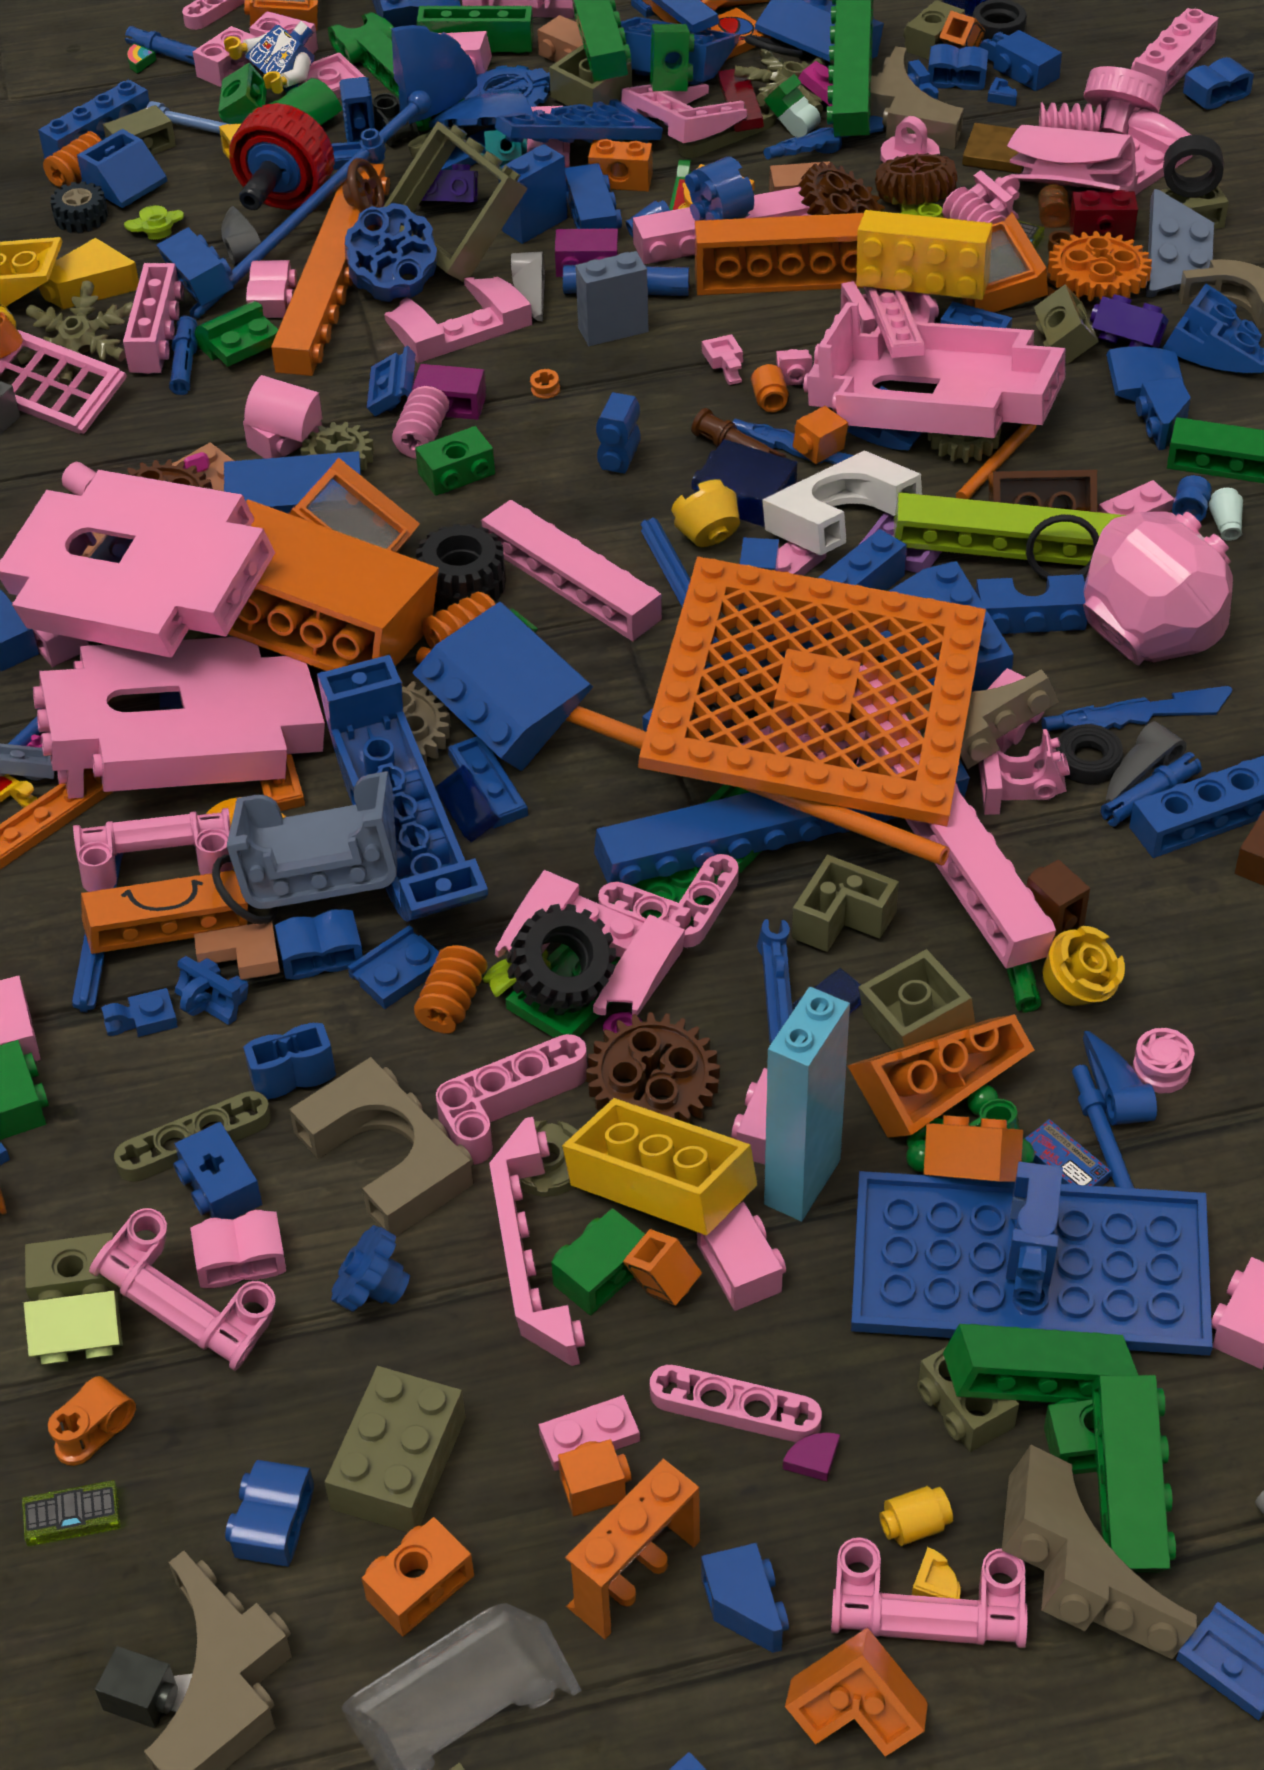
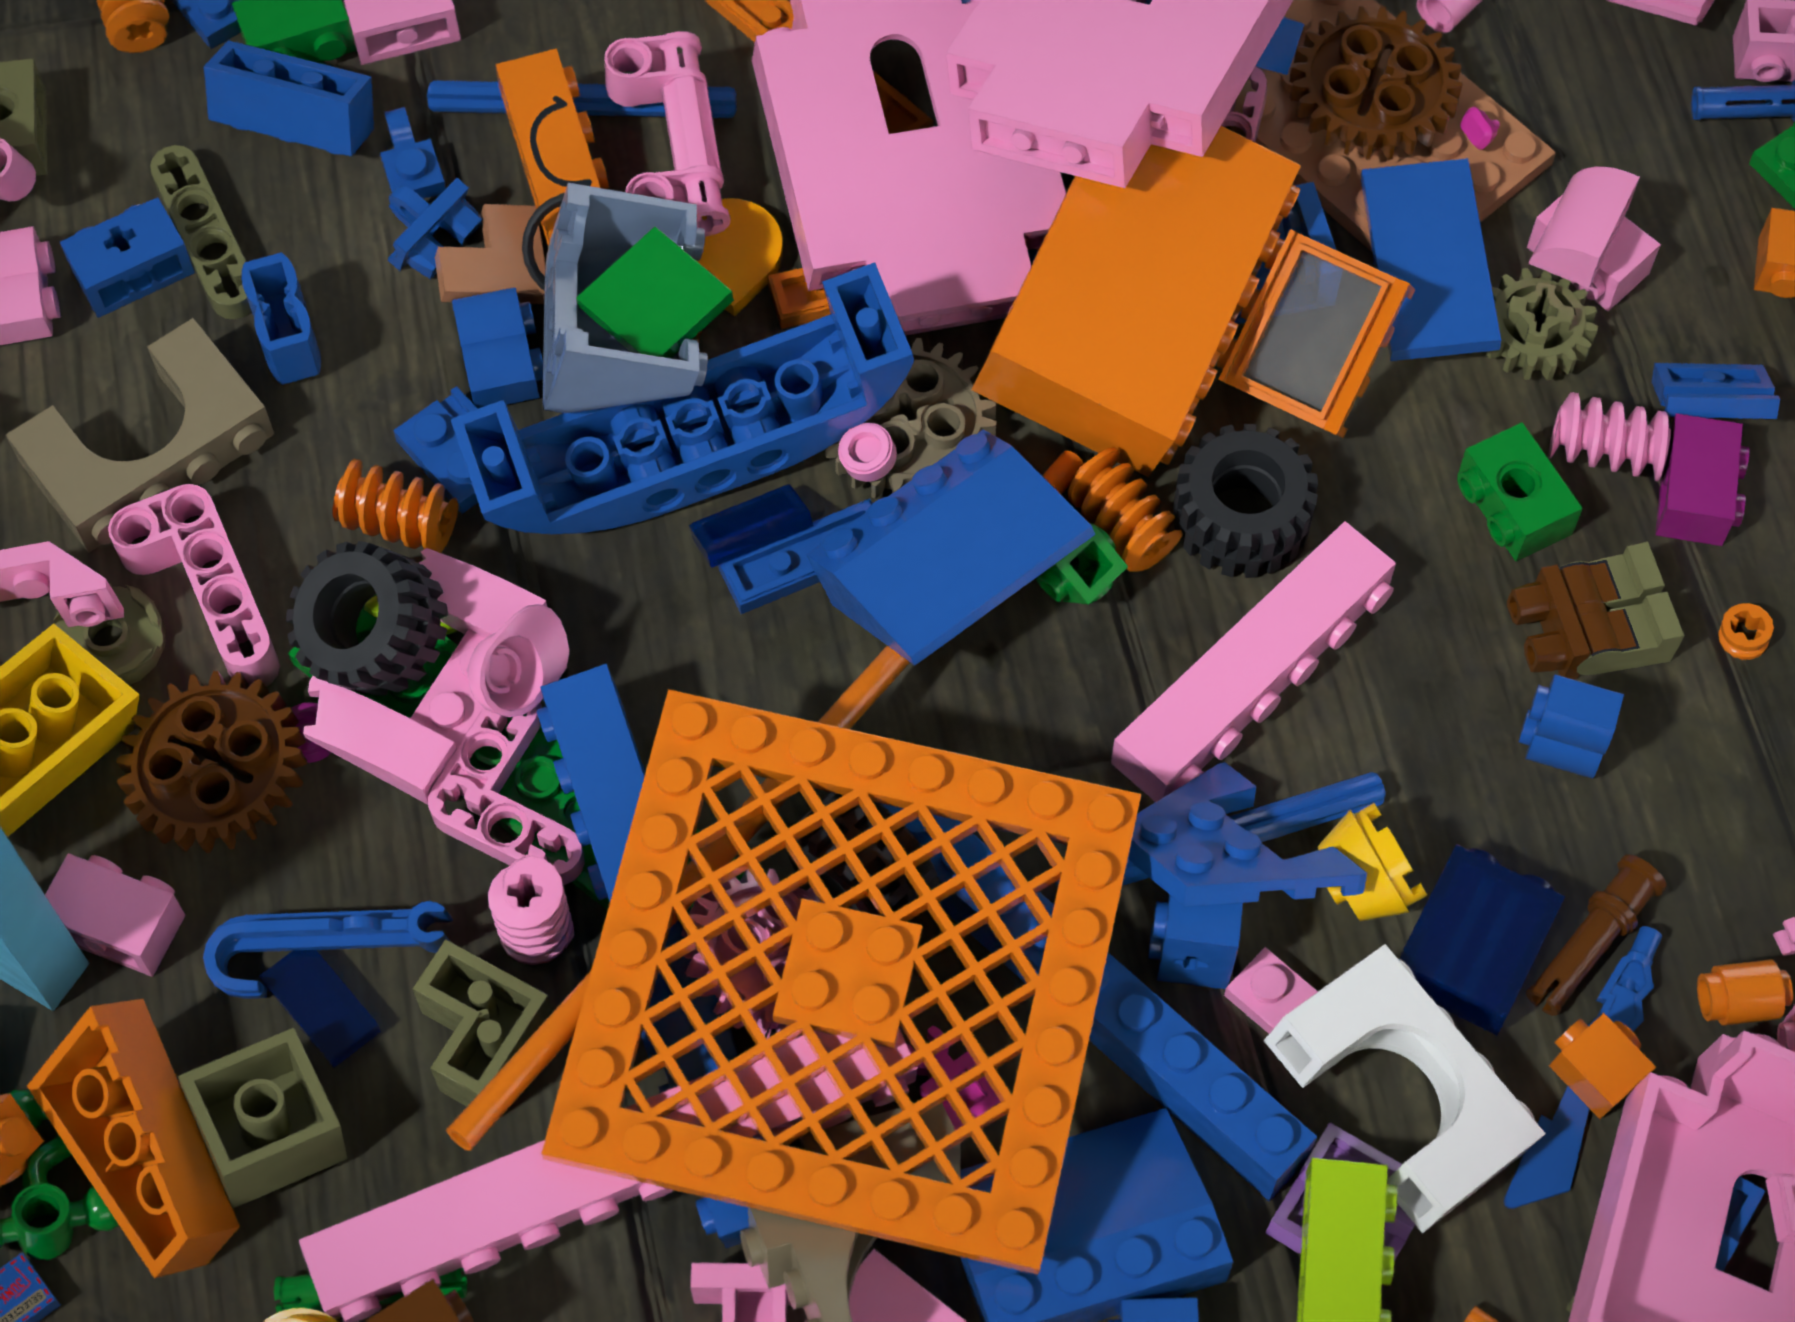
camera: 90 degrees right, 15 degrees up
none -> blue brick [204,40,374,157]
none -> bright pink cap [467,604,570,717]
none -> bright pink piece [488,855,575,965]
none -> green tile [576,226,734,358]
none -> bright pink tile [838,423,897,482]
none -> blue wing [1128,762,1367,907]
none -> hips [1507,541,1684,680]

